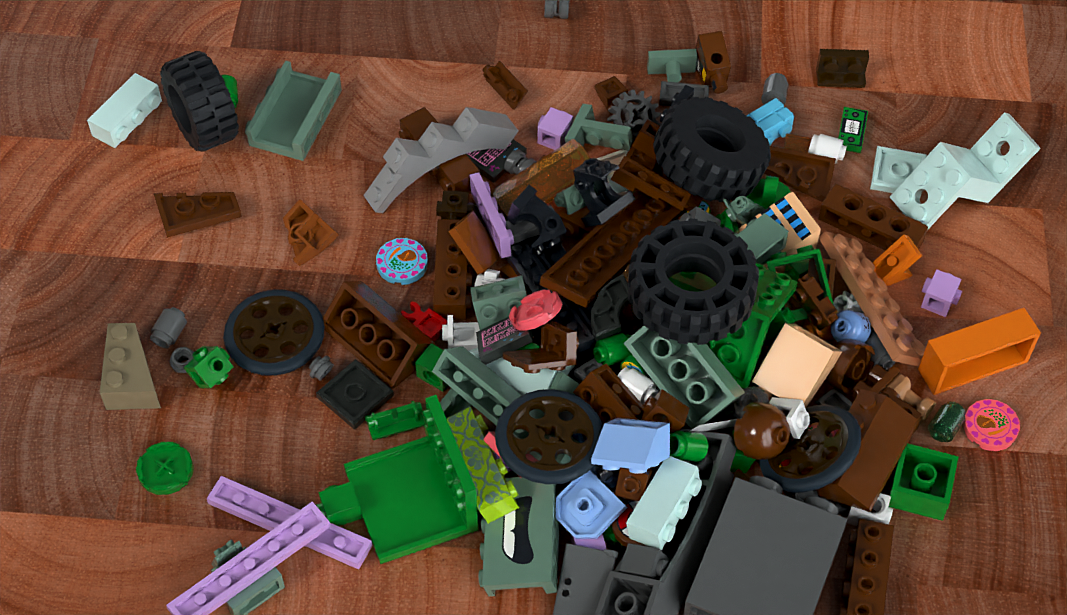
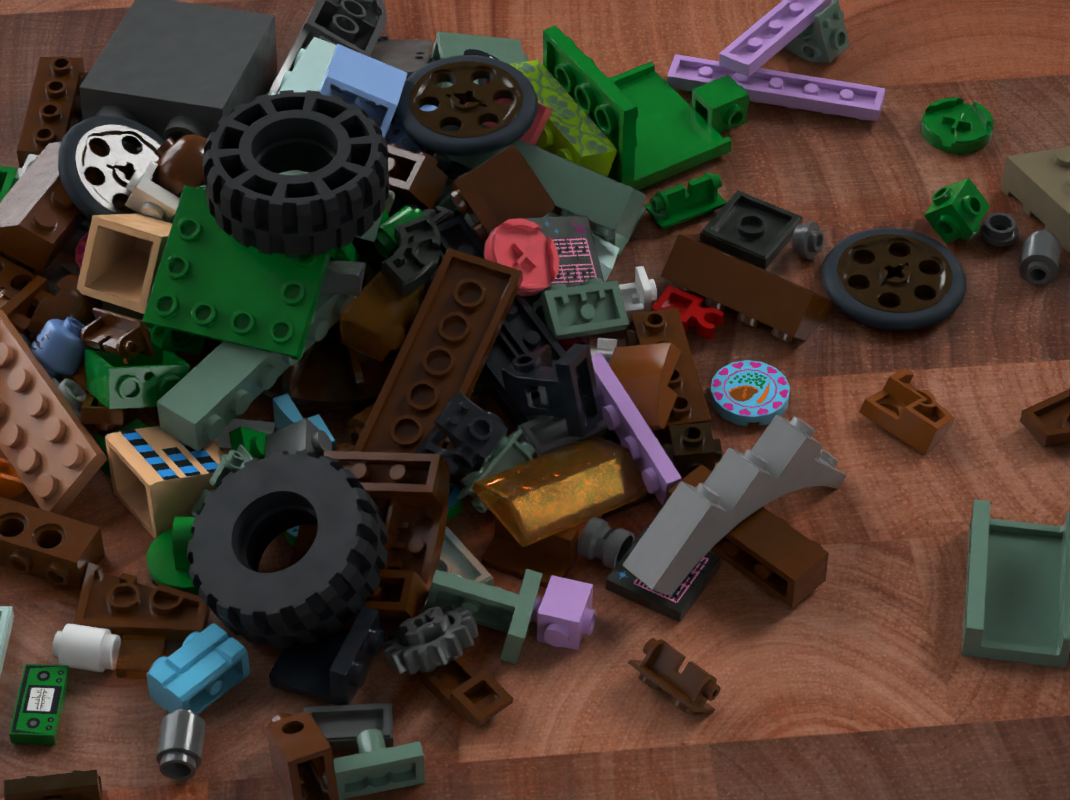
camera: 170 degrees right, 10 degrees down
green brick [415,343,448,392] -> none

